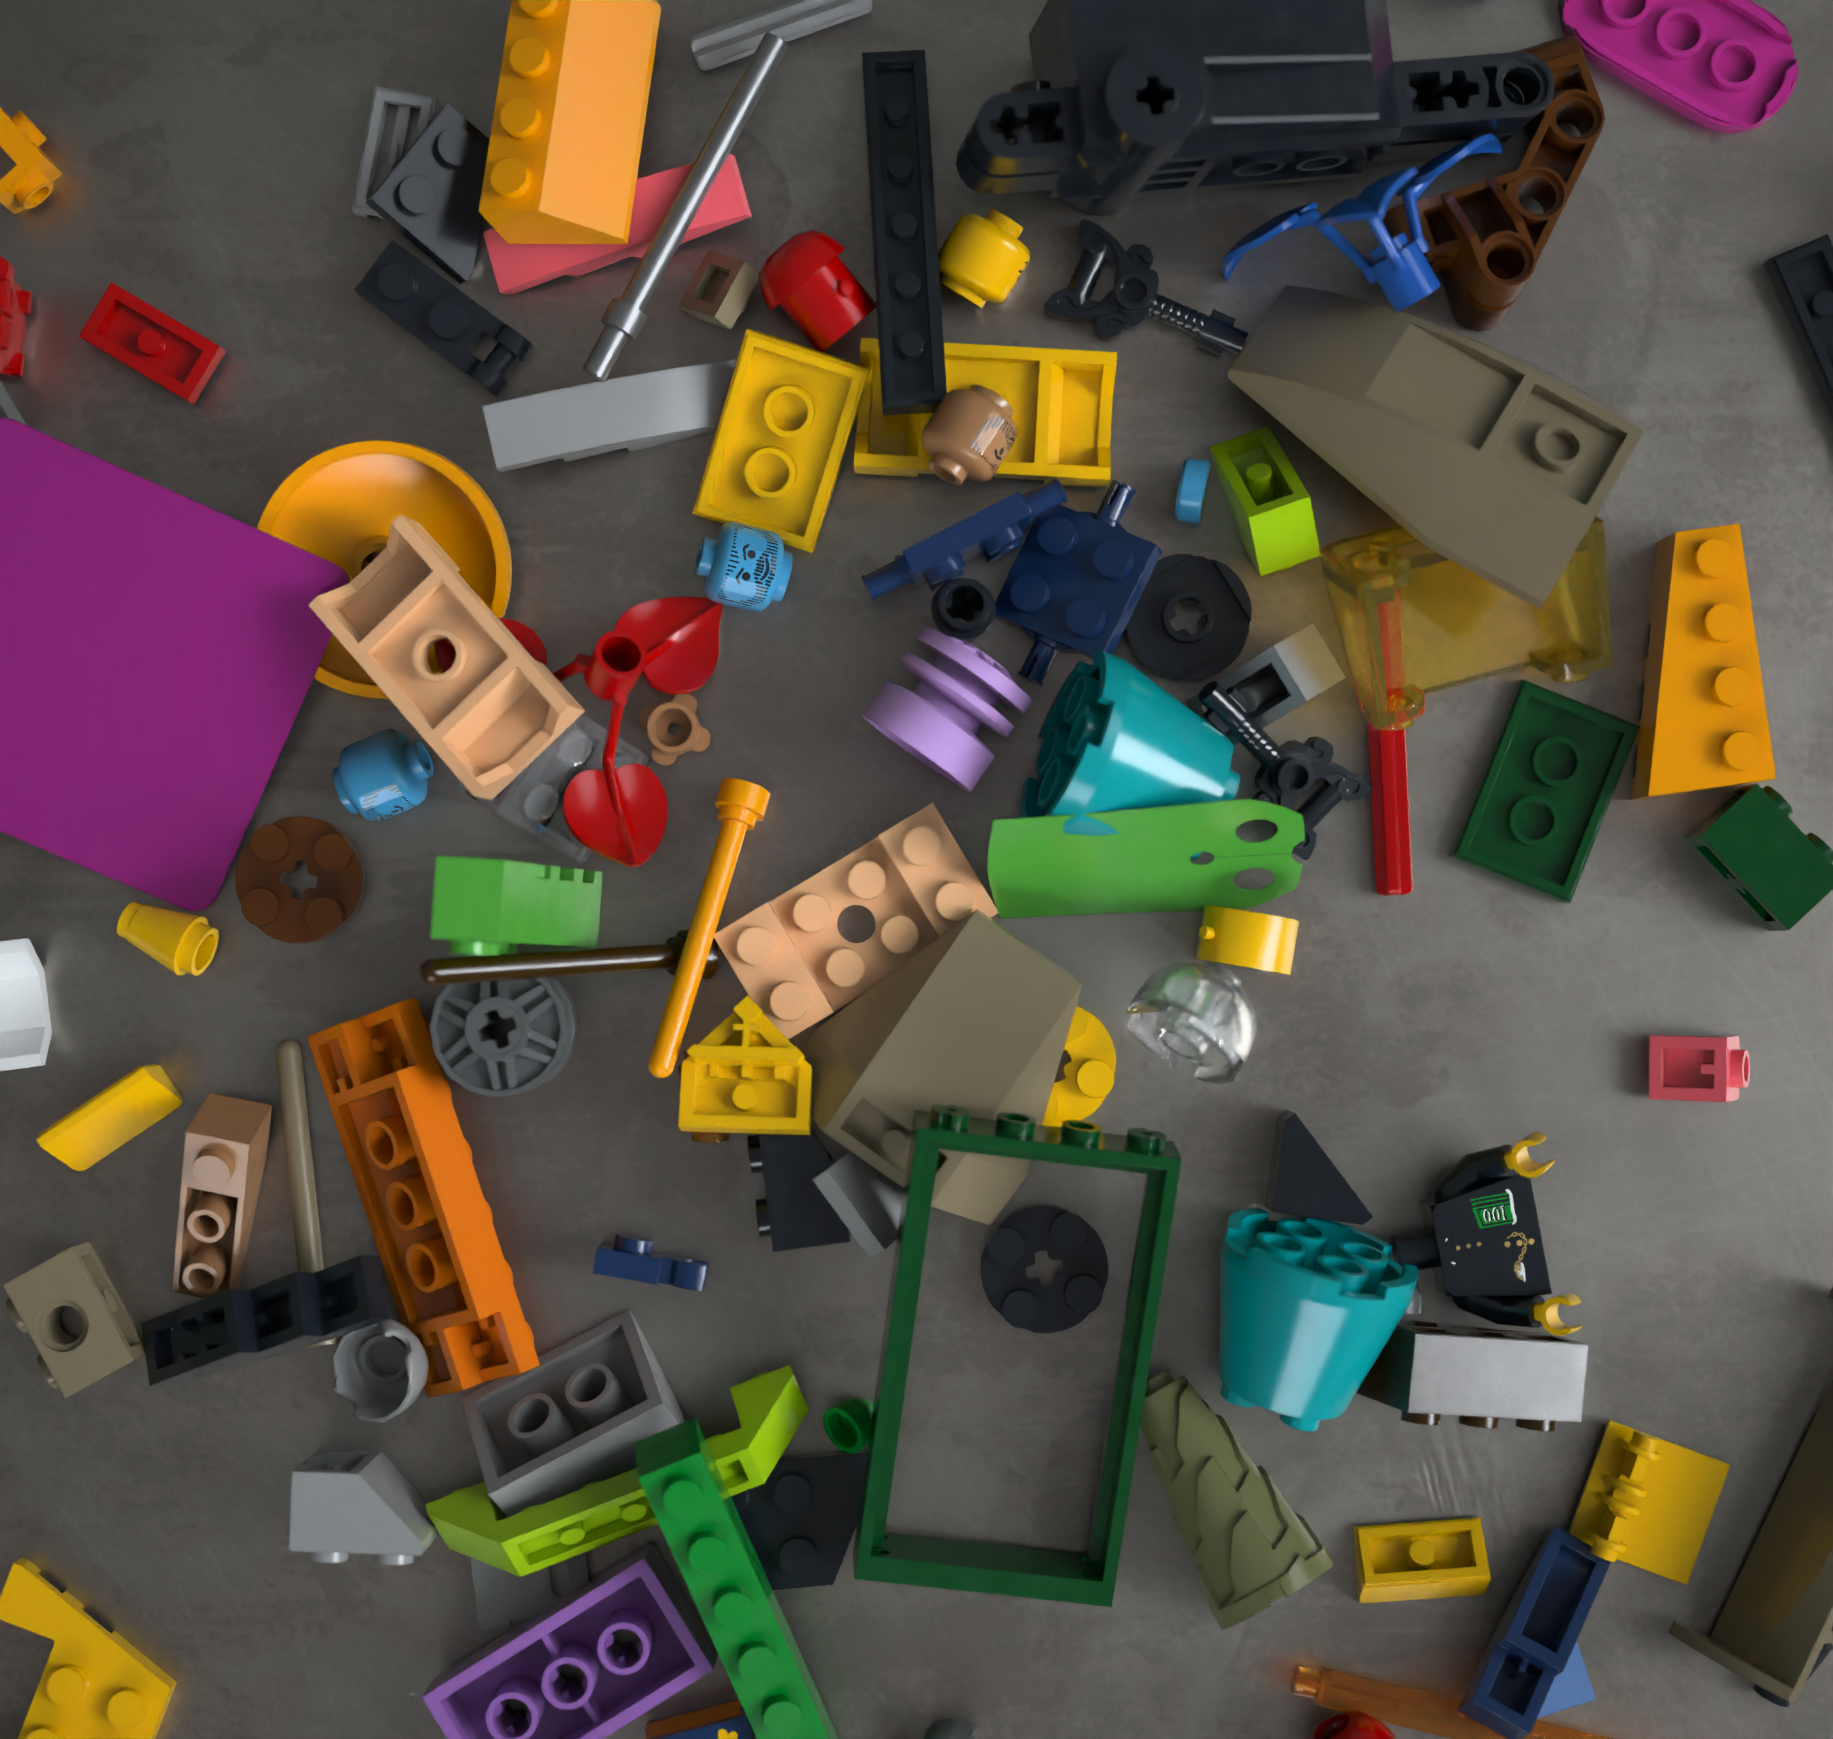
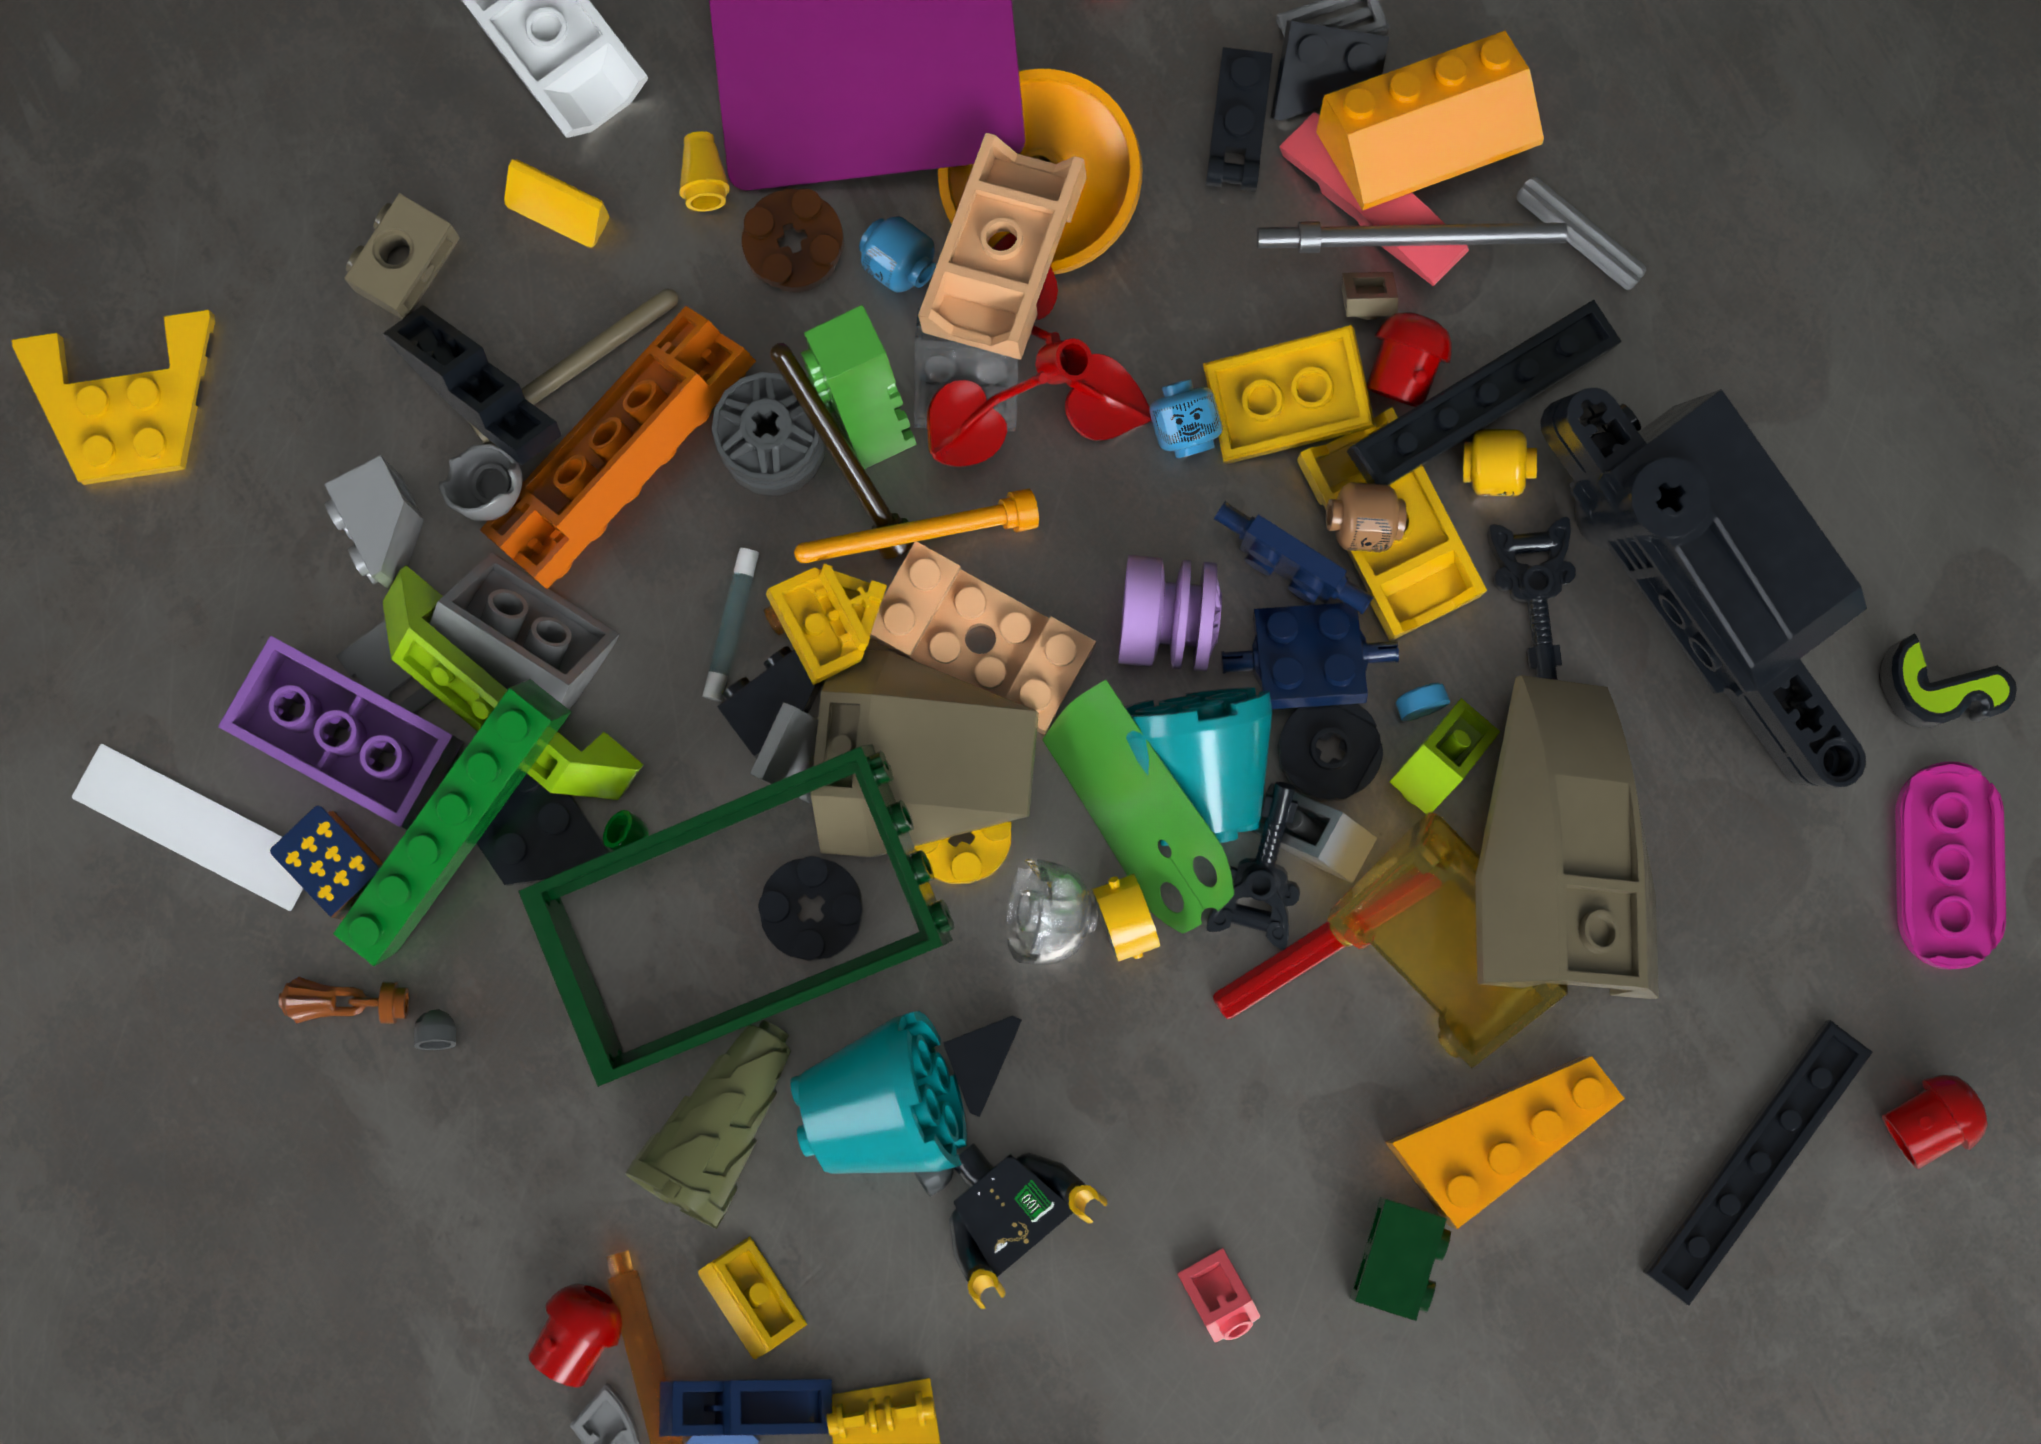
camera: 60 degrees right, 5 degrees down
medium nougat slope [172,1092,272,1299] -> none
light grey slope [482,359,737,473] -> none
dark blue plate [593,1234,709,1291] -> none
medium nougat plate [638,693,711,766] -> none
black cone [931,578,996,644] -> none
blue plant [1221,134,1502,313] -> none
wedge [1356,1320,1589,1432] -> none
reddish brown connector [1381,35,1605,331] -> none
dark green tile [1448,679,1640,904] -> none
none -> clear light blue bar [702,548,759,702]

